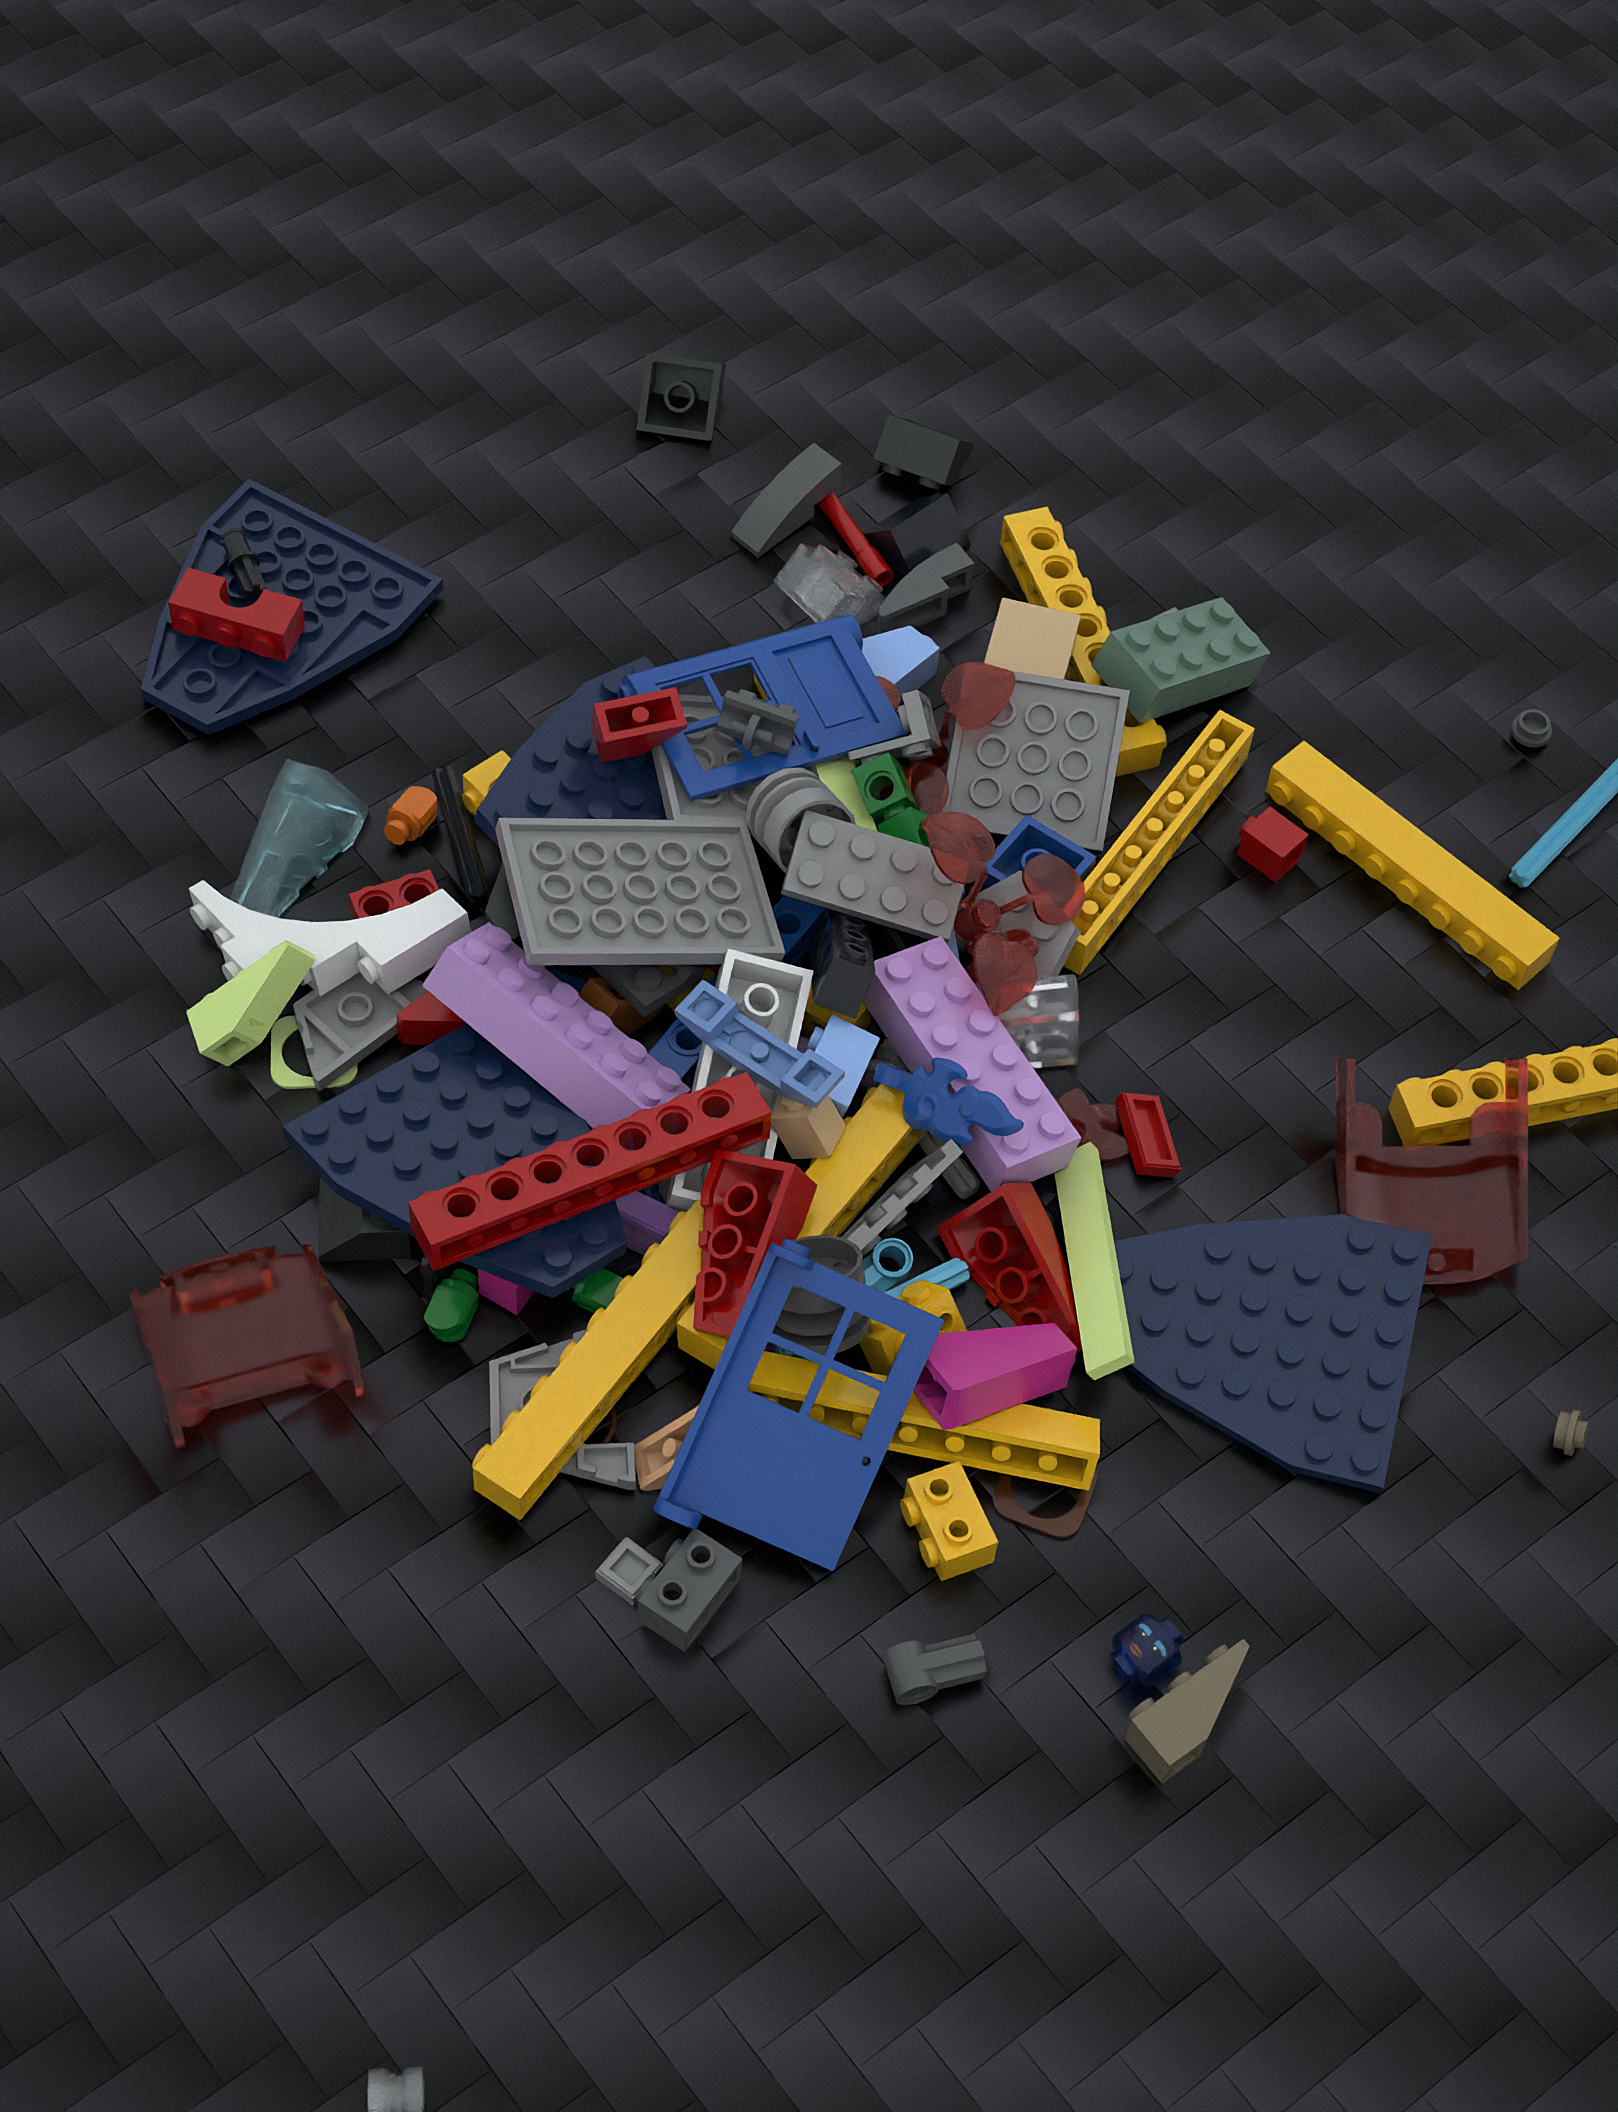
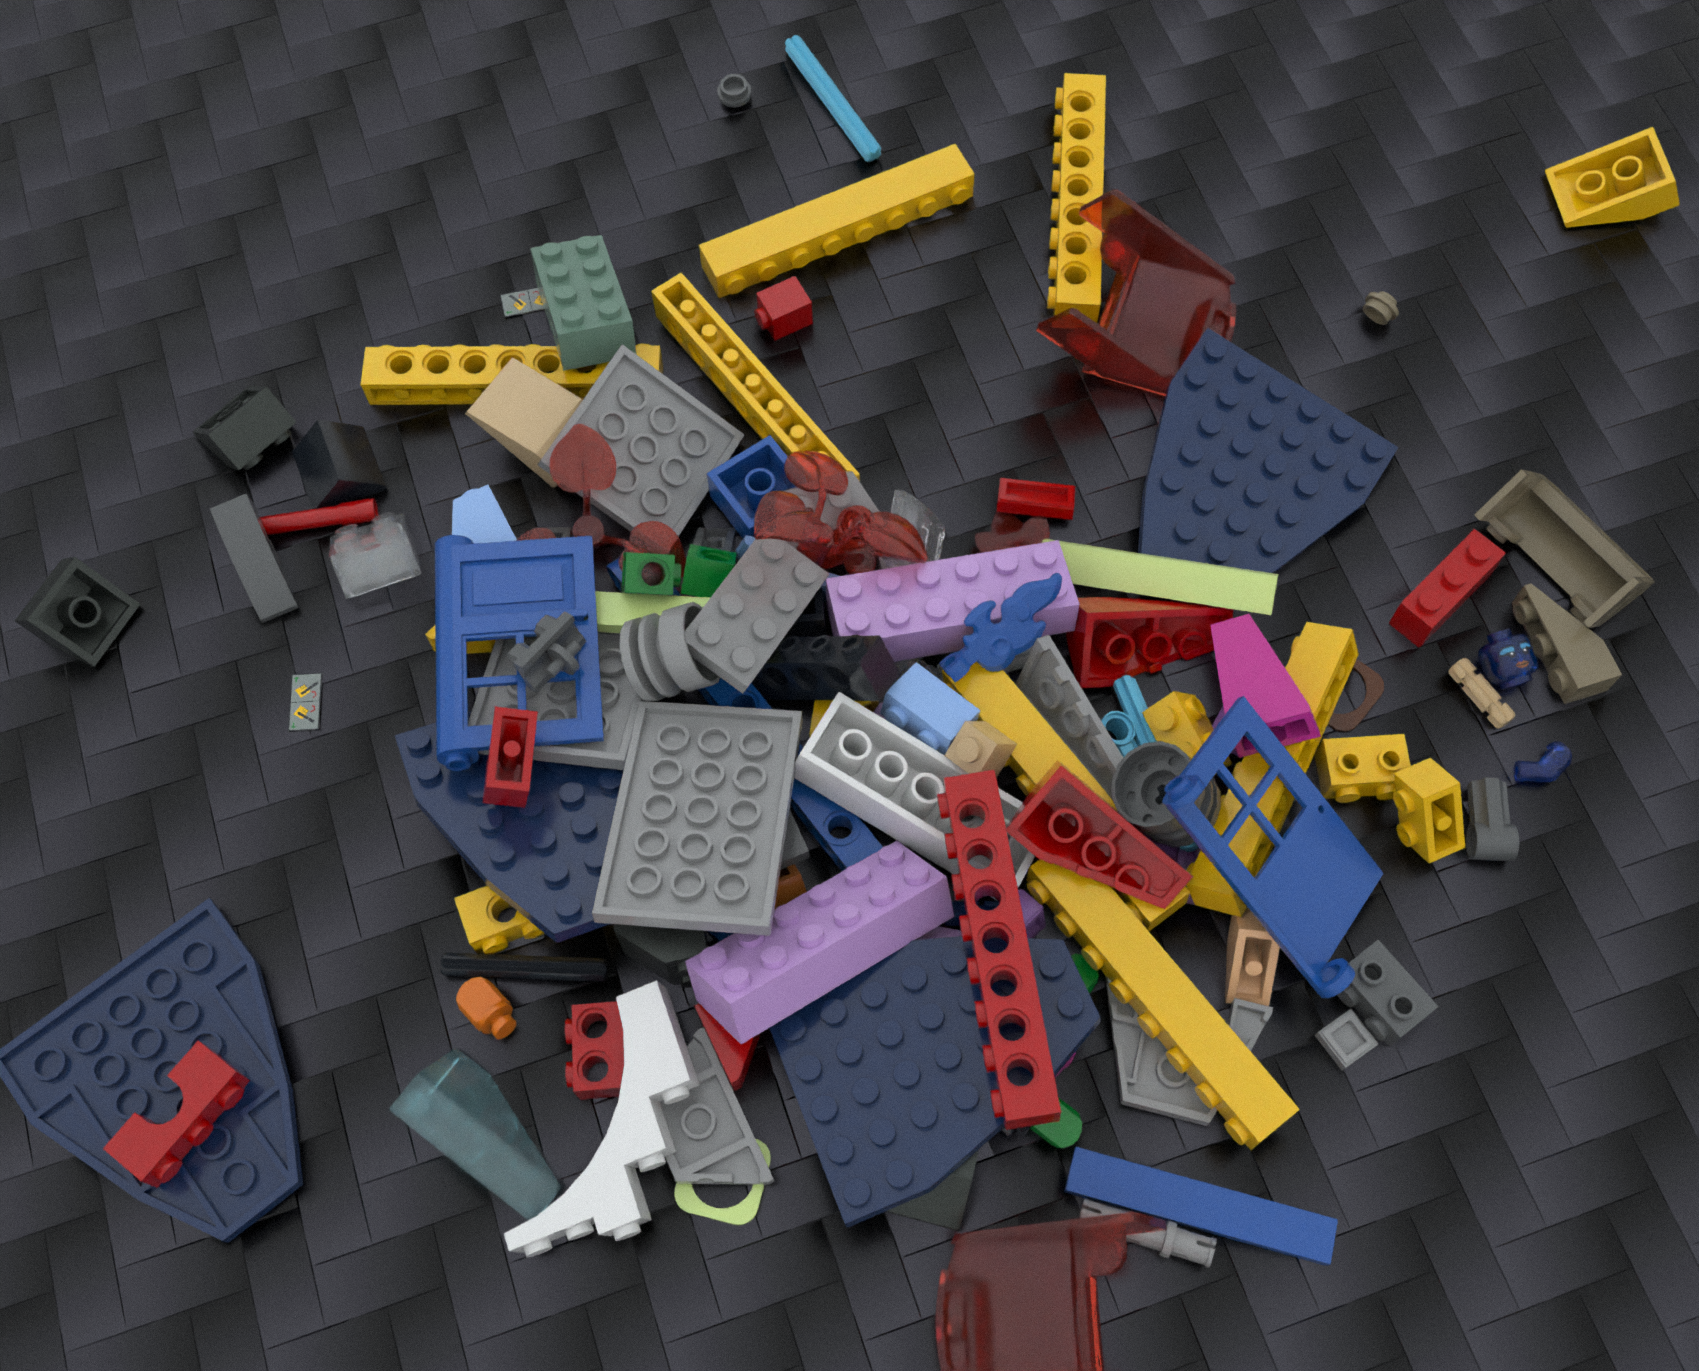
camera: 65 degrees left, 10 degrees up
yellowish green slope [186,940,316,1066] -> none
black axle [220,528,266,600] -> none
medium blue slope [674,980,845,1108] -> none
light grey bracket [848,690,941,766] -> none
dark grey slope [875,543,974,635] -> none
none -> light grey sticker [288,672,322,732]
none -> blue tile [1064,1146,1338,1266]
none -> light grey pin [1077,1198,1216,1268]
none -> red brick [1389,529,1506,648]
none -> yellow brick [1393,758,1465,864]
none -> tan axle [1449,658,1515,729]
none -> dark tan windscreen [1474,469,1654,628]
none -> clear blue arm [1513,741,1572,782]

